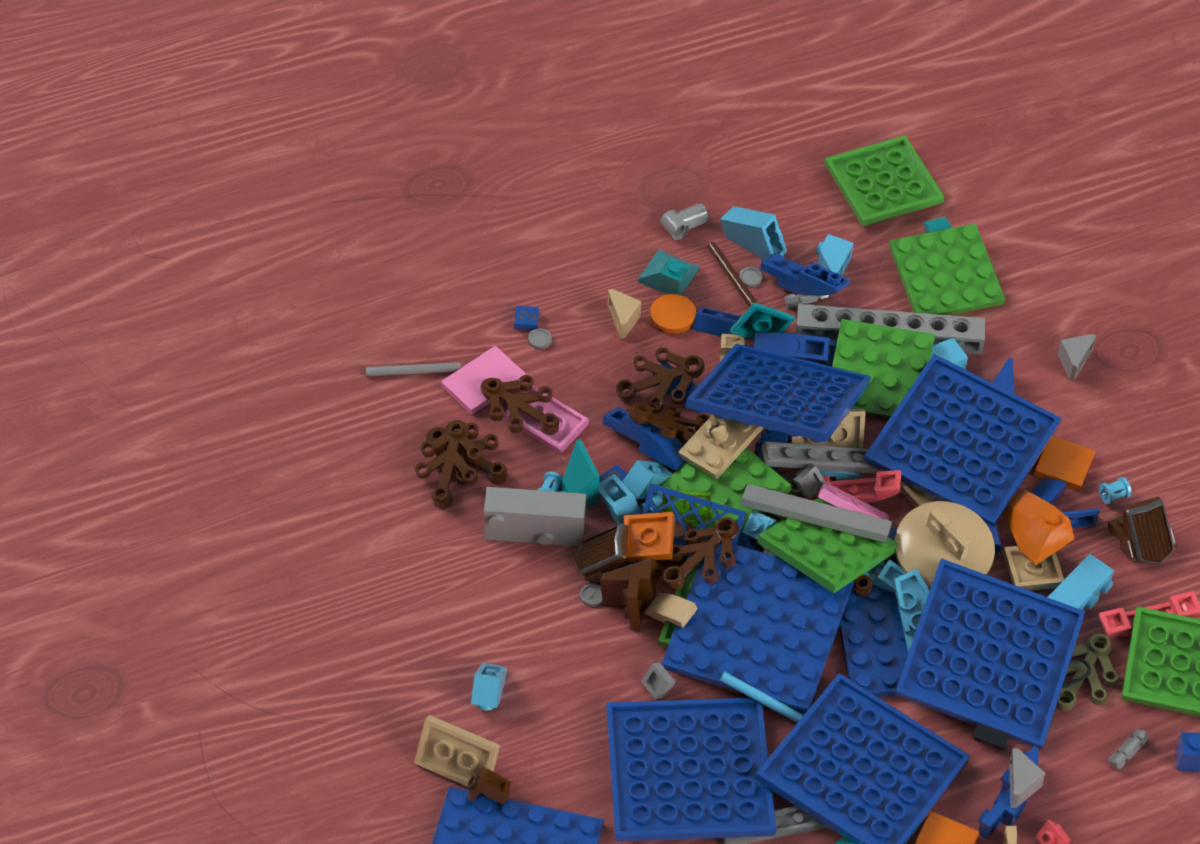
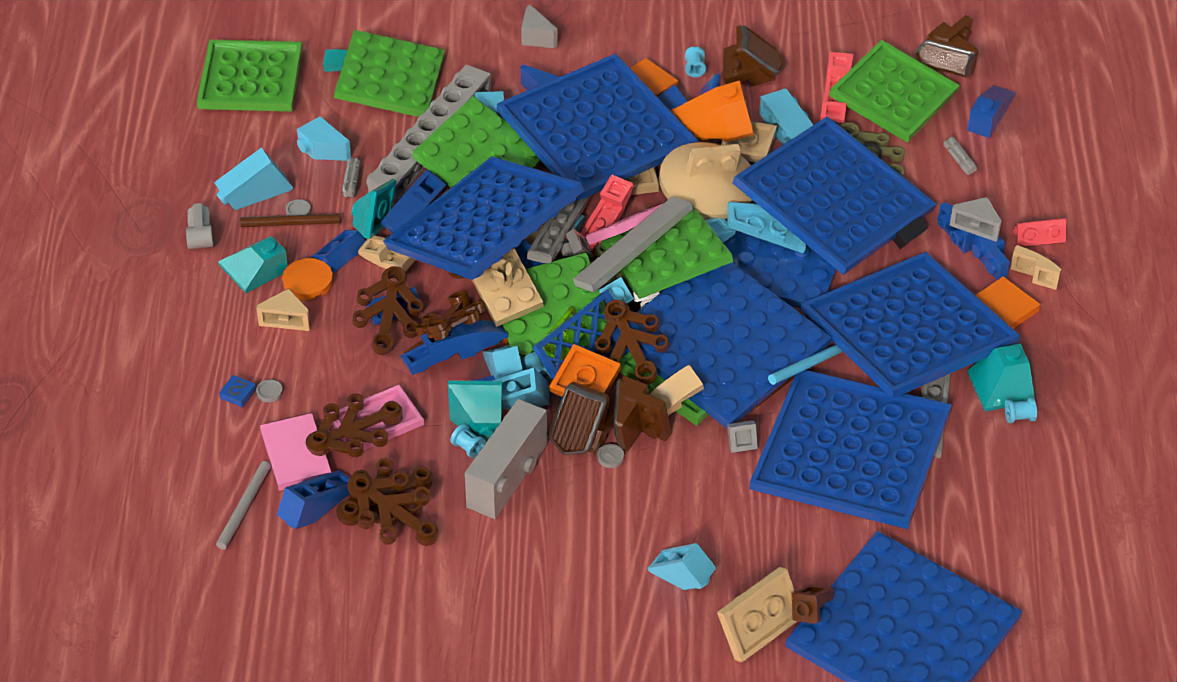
camera: 65 degrees left, 5 degrees down
blue slope [760,253,850,296] -> none
none -> blue slope [277,470,350,529]

